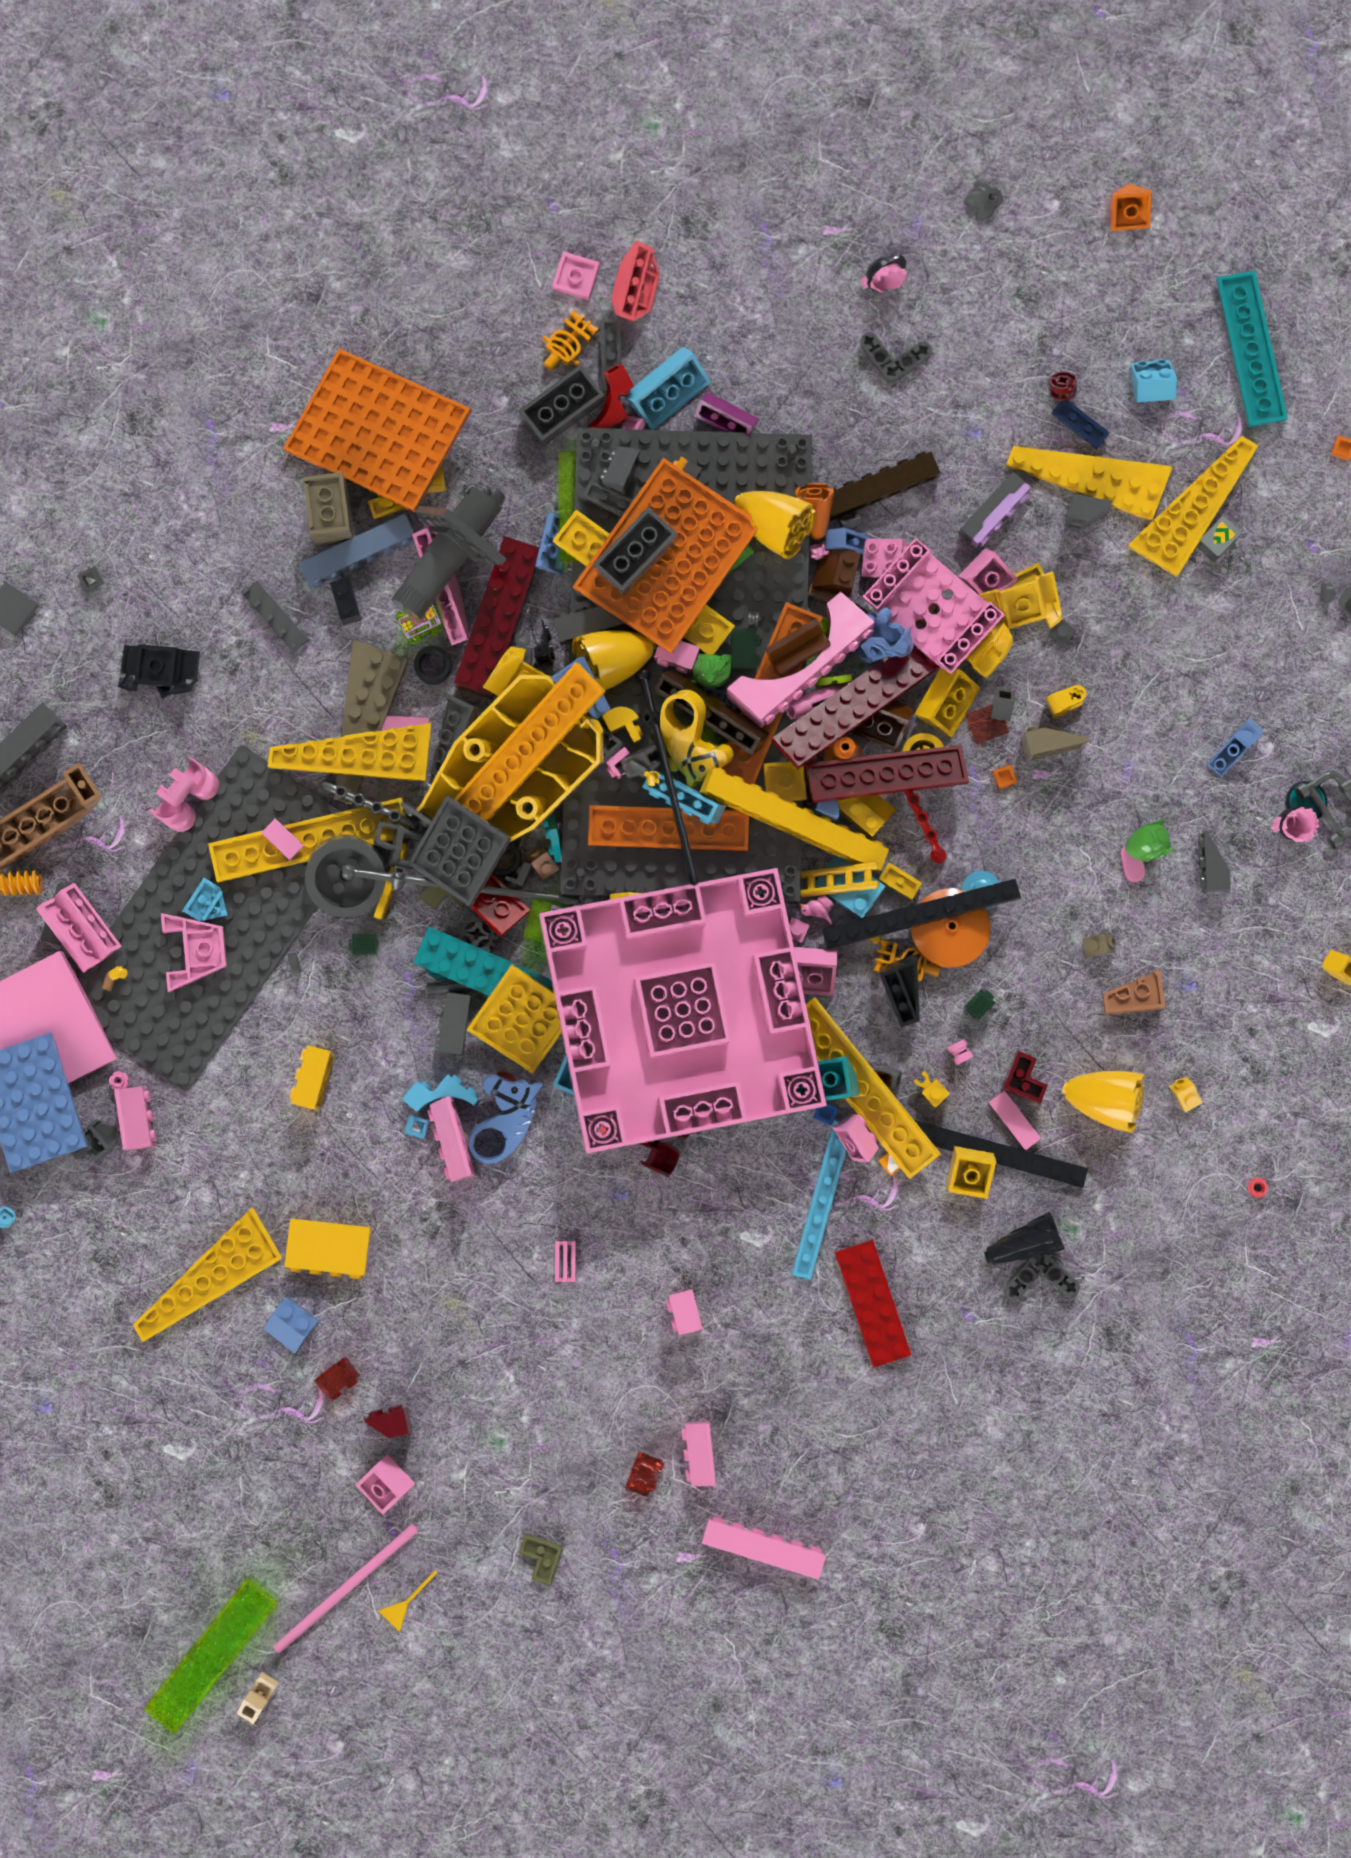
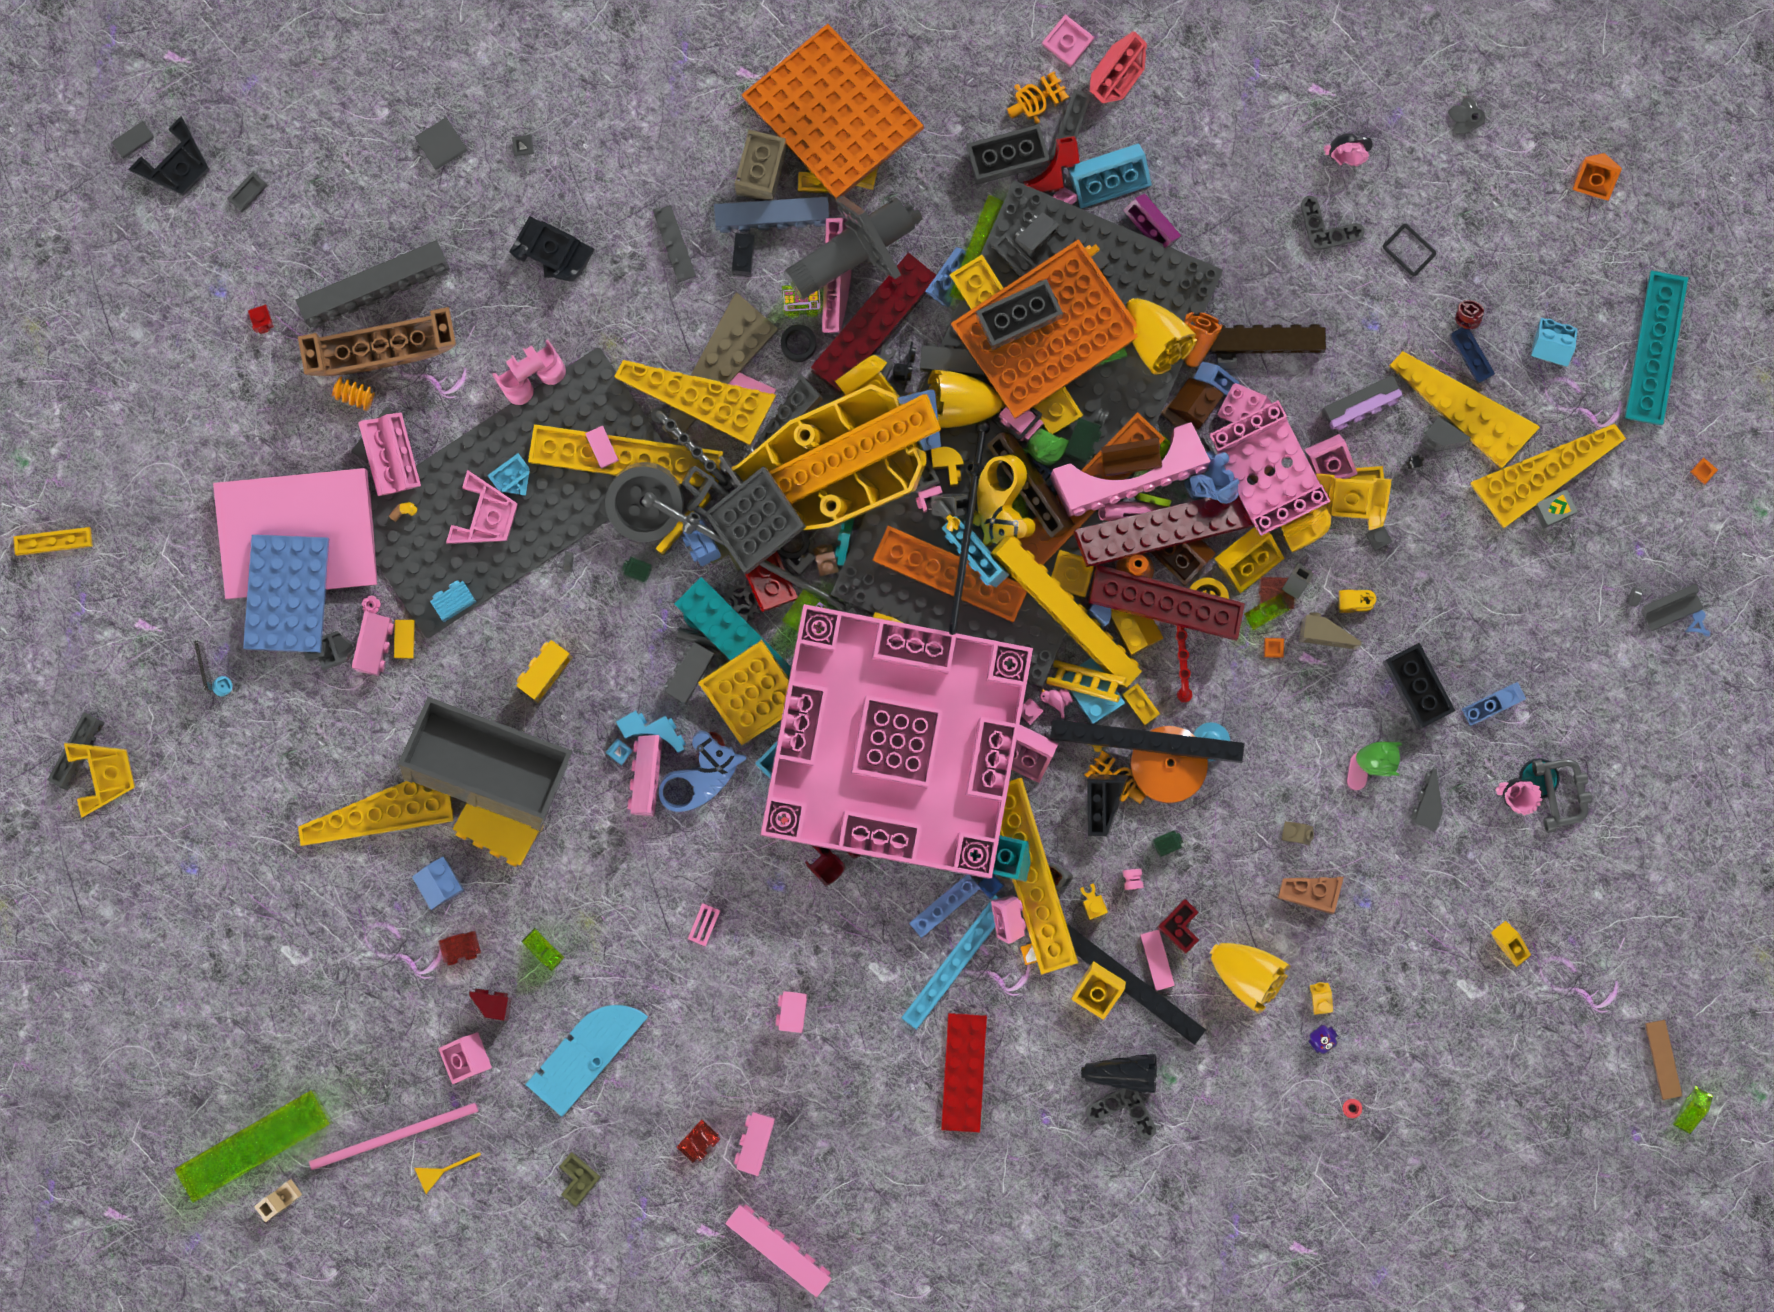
camera: 20 degrees right, 0 degrees up
bright pink plate [809,544,829,559] -> none
none -> yellow tile [394,620,415,659]
none -> dark grey piece [398,697,573,831]
none -> medium azure brick [430,580,476,622]
none -> clear neon green slope [521,928,565,971]
none -> medium azure door [525,1005,648,1117]
none -> medium blue brick [682,519,721,566]
none -> medium blue piece [909,875,981,938]
none -> black piece [992,405,1042,440]
none -> clear neon green slope [1244,594,1290,630]
none -> dark purple head [1308,1025,1338,1054]
none -> black brick [1382,643,1455,730]
none -> black piece [1383,224,1436,276]
none -> black plate [1405,454,1424,469]

